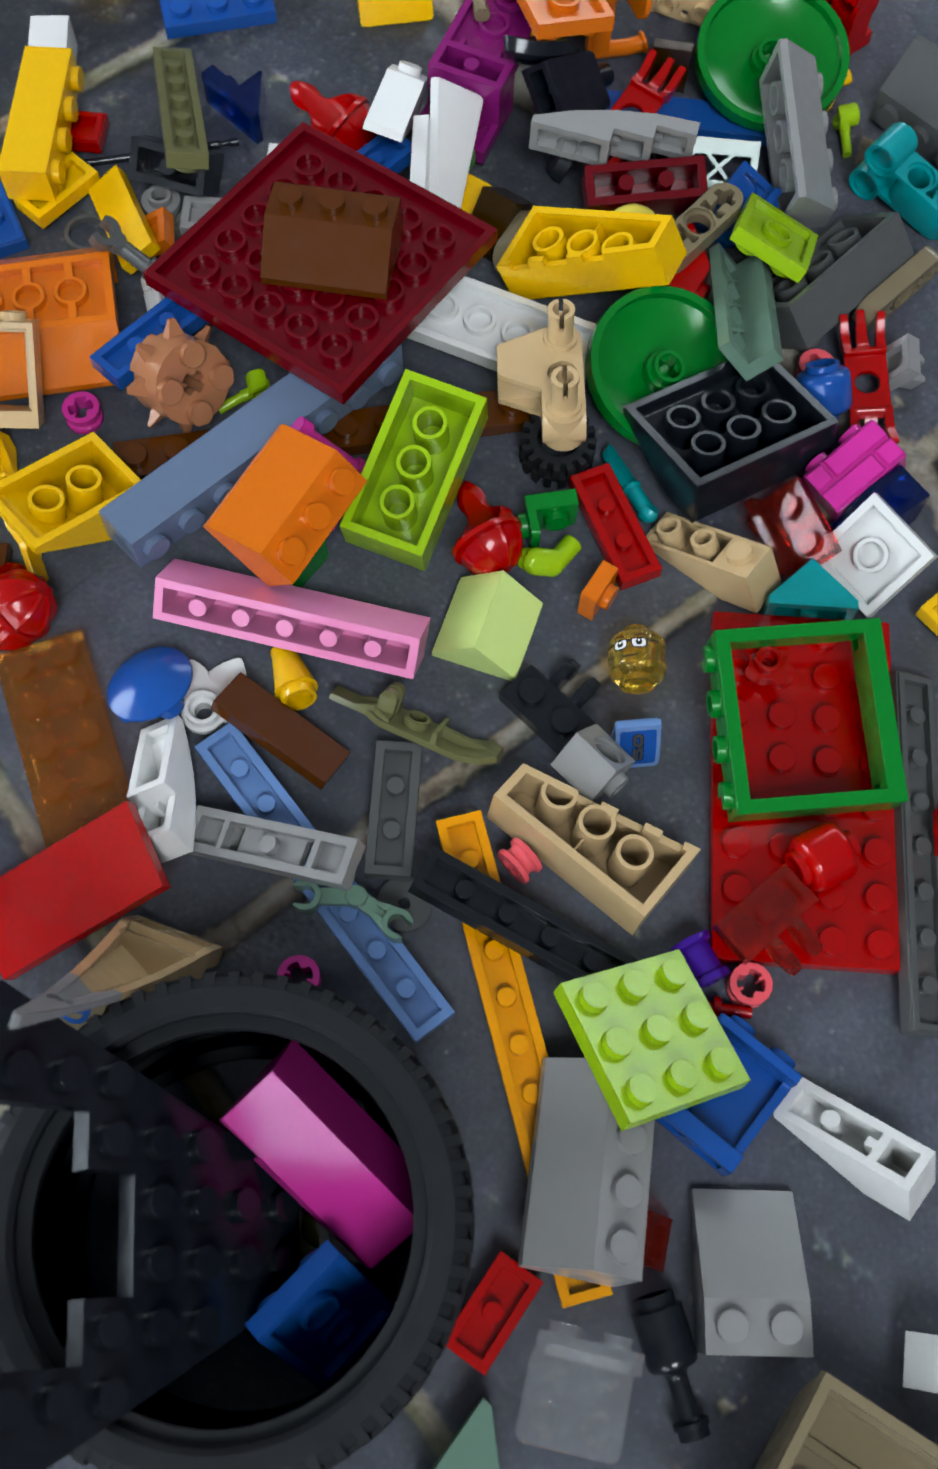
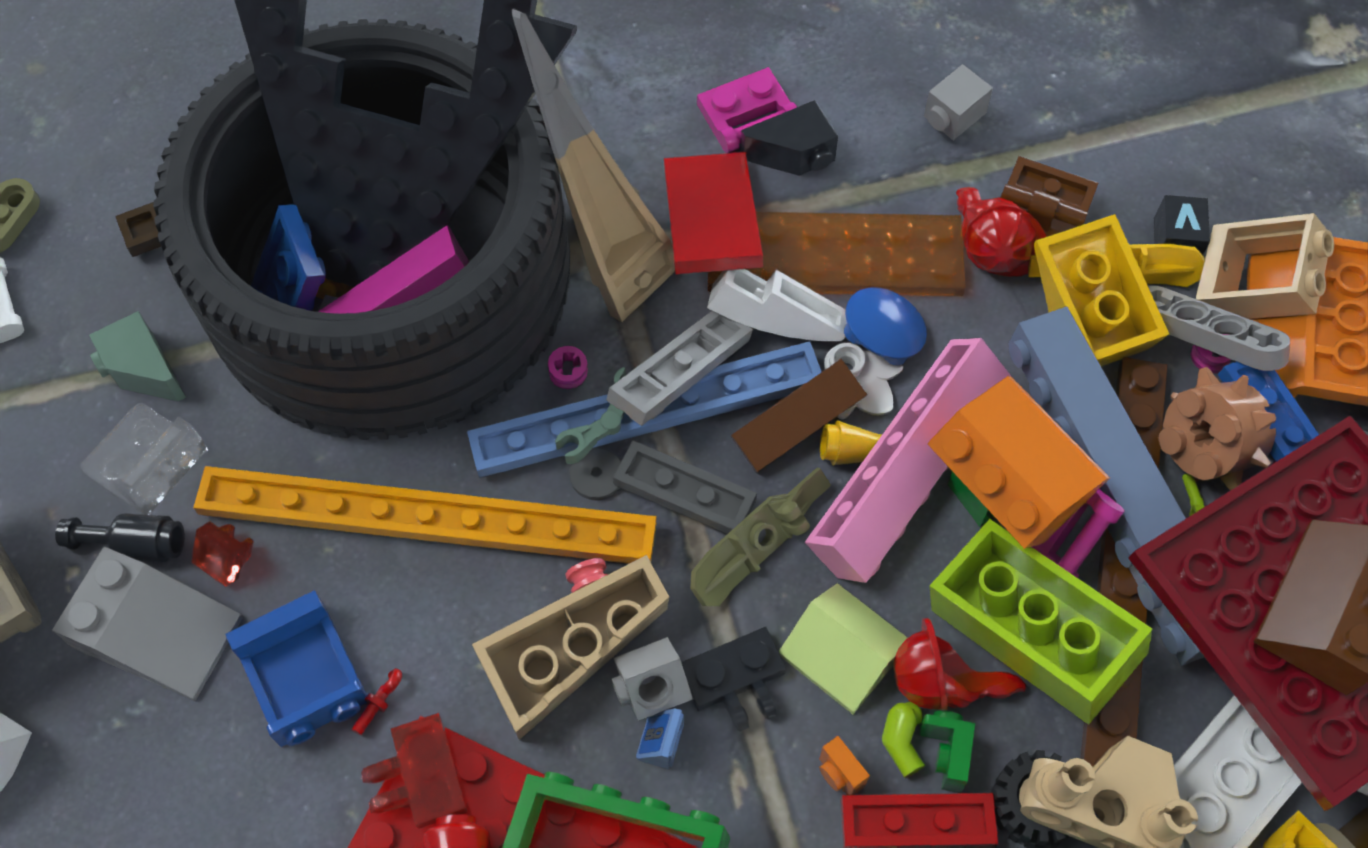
camera: 115 degrees right, 5 degrees down
black plate [408,846,639,981] -> none
red plate [446,1251,544,1376] -> none
light grey slope [518,1057,655,1287] -> none
lime plate [553,949,751,1132] -> none
clear yellow head [608,624,667,694] -> none
dark purple bush [670,929,732,990] -> none
coral bush [725,962,773,1009] -> none
white slope [773,1077,936,1221] -> none
none -> light grey beam [1148,286,1290,371]

